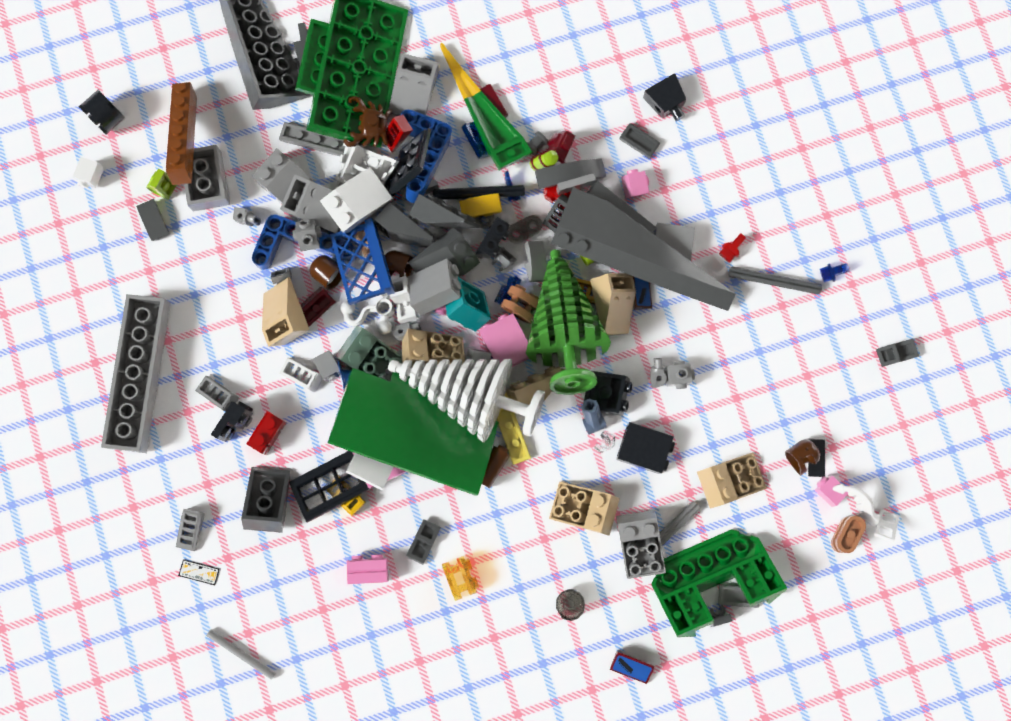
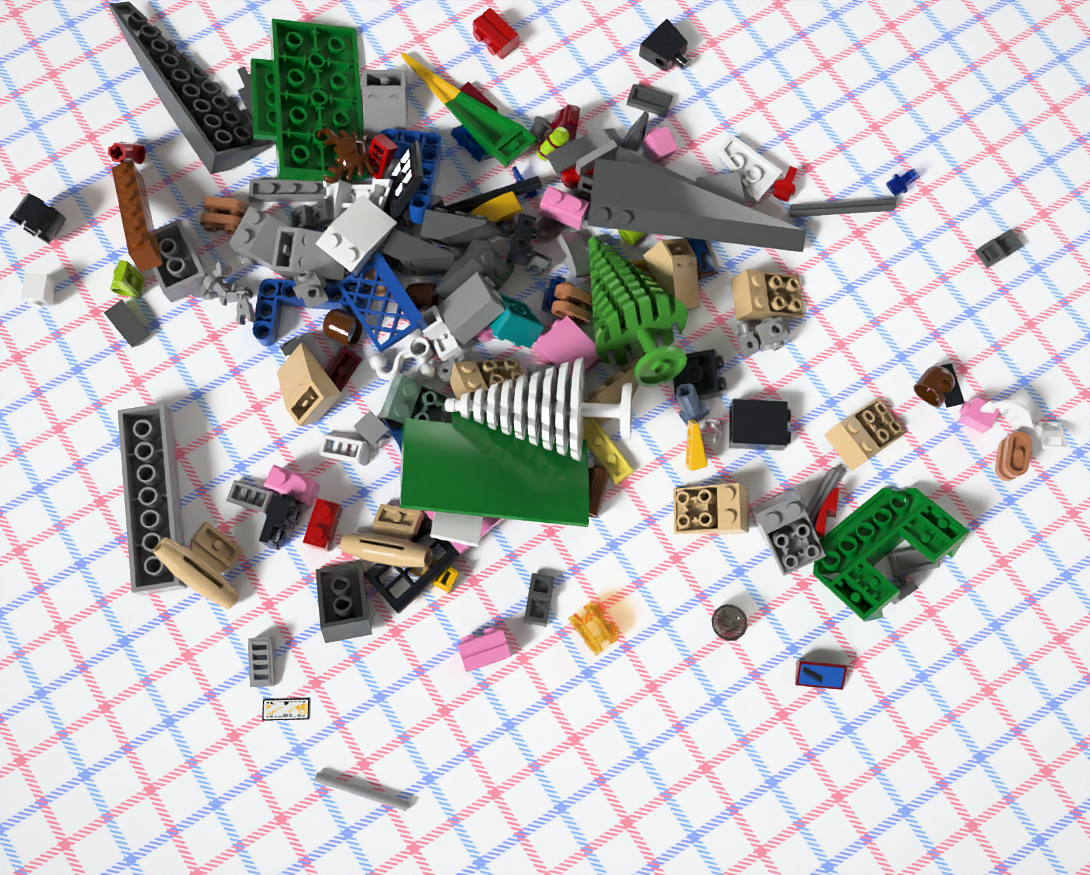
camera: 15 degrees left, 5 degrees down
none -> red piece [107,141,146,165]
none -> tan plate [153,521,242,609]
none -> light grey piece [191,262,256,326]
none -> nougat brick [200,197,248,234]
none -> bright pink brick [264,465,320,507]
none -> dark grey slope [291,198,334,230]
none -> tan plate [340,504,433,567]
none -> red brick [472,8,519,60]
none -> bright pink brick [540,186,589,230]
none -> dark grey slope [623,111,649,152]
none -> yellow slope [686,419,708,471]
none -> white wing [718,134,783,205]
none -> tan slope [731,269,805,322]
none -> red slope [815,488,839,538]

